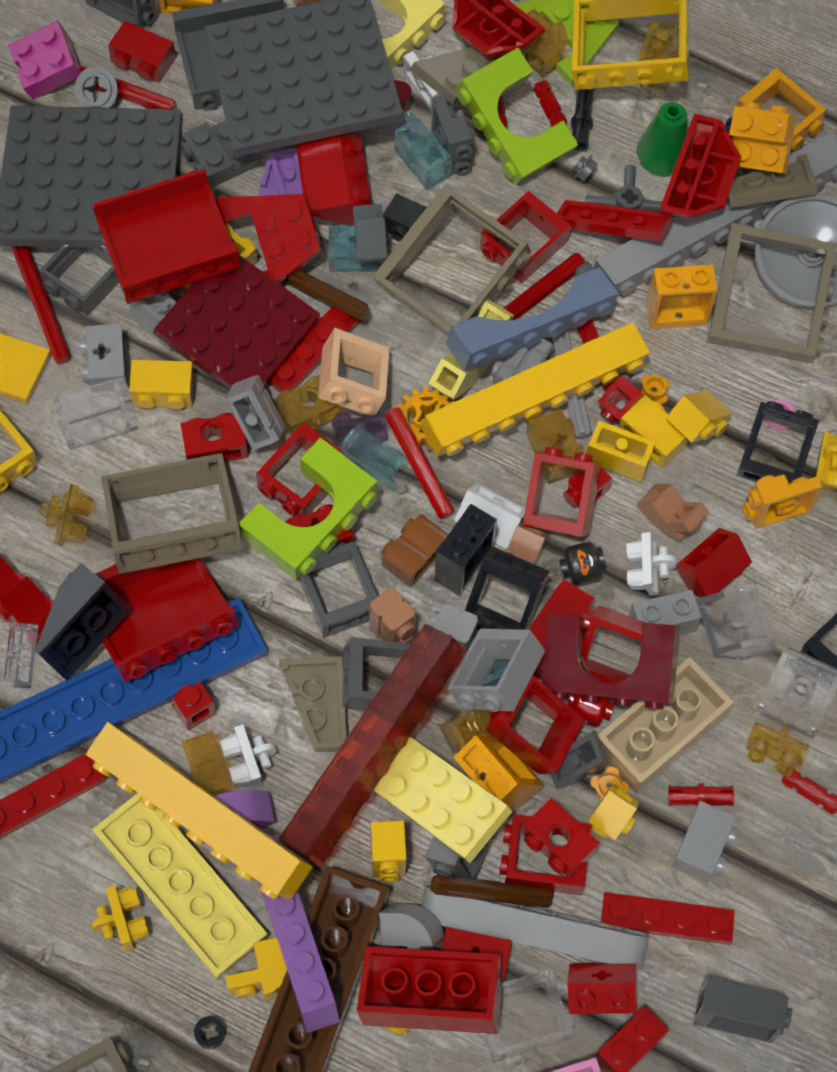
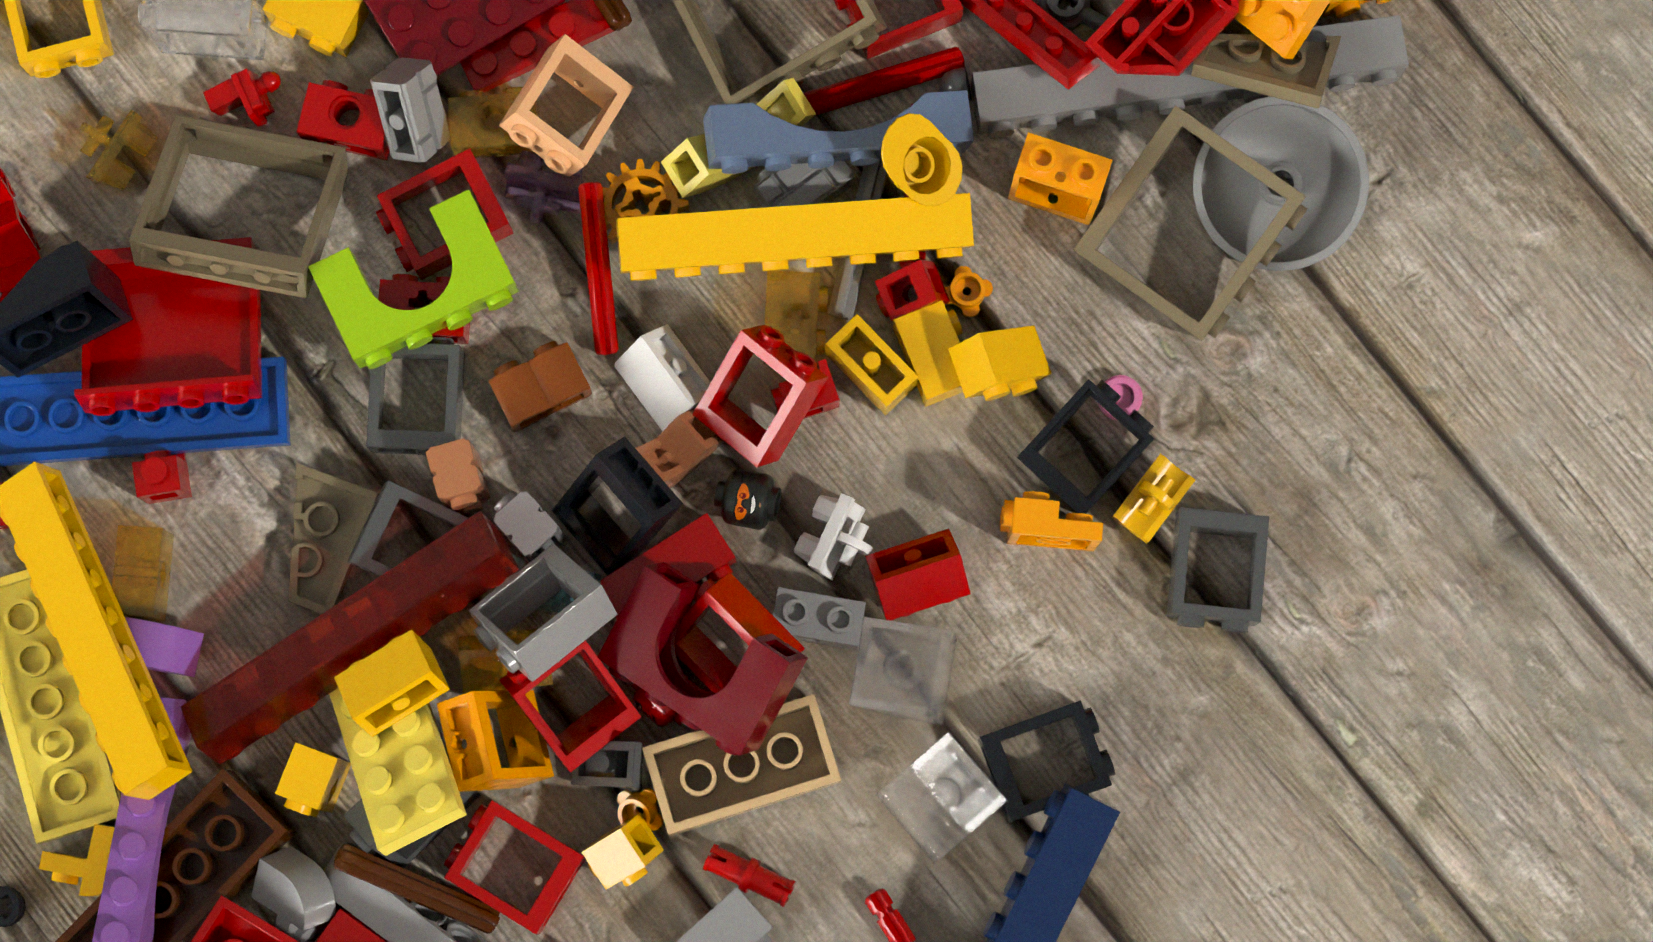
camera: 25 degrees right, 15 degrees up
white hips [219,725,276,790] -> none
clear light blue panel [338,423,406,490] -> none
black window [434,504,497,596] -> none
red brick [522,798,600,879] -> none
nougat brick [636,484,709,541] -> none
clear yellow hips [746,722,810,777] -> none
none -> red piece [203,68,281,127]
none -> yellow brick [334,629,450,737]
none -> yellow piece [881,113,963,206]

